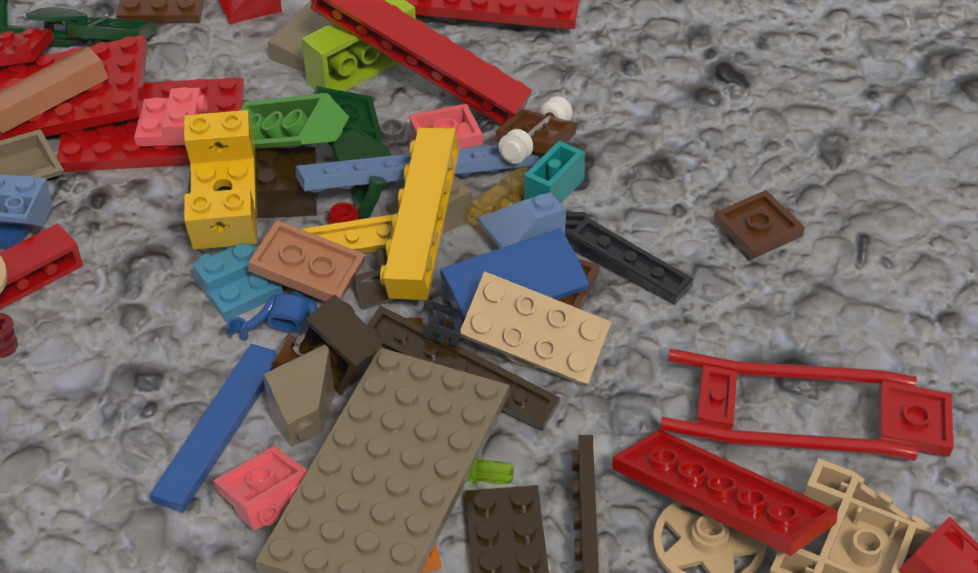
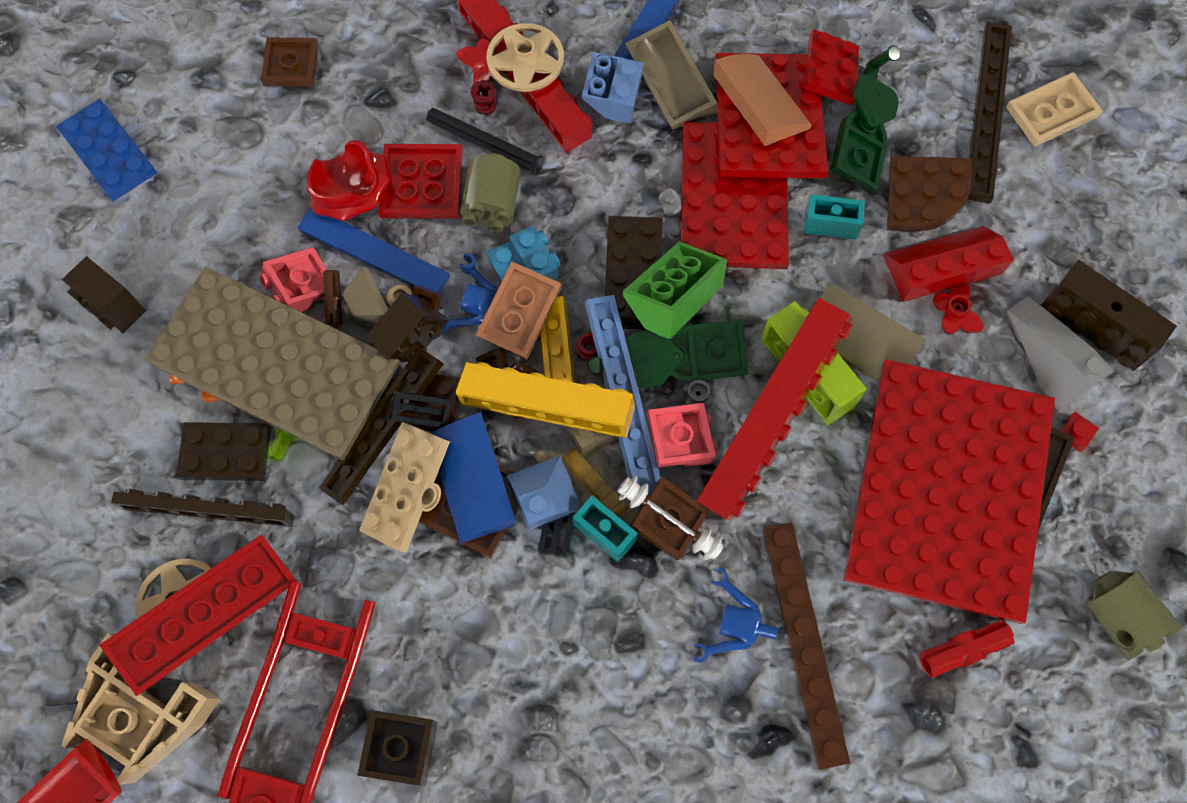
camera: 95 degrees right, 25 degrees up
coral plate [134,87,208,146] -> none
yellow plate [184,110,258,250] -> none
black tile [568,217,694,305] -> none
reddish brown plate [714,190,805,259] -> none
none -> red piece [307,140,390,221]
none -> reddish brown axle [321,270,344,325]
none -> dark brown brick [357,710,438,786]
none -> red plate [378,144,463,219]
none -> black axle [426,108,545,175]
none -> olive cylinder [460,153,521,233]
none -> light grey piece [658,188,682,217]
none -> blue piece [691,567,778,663]
none -> reddish brown plate [762,522,851,770]
none -> teal brick [803,194,865,240]

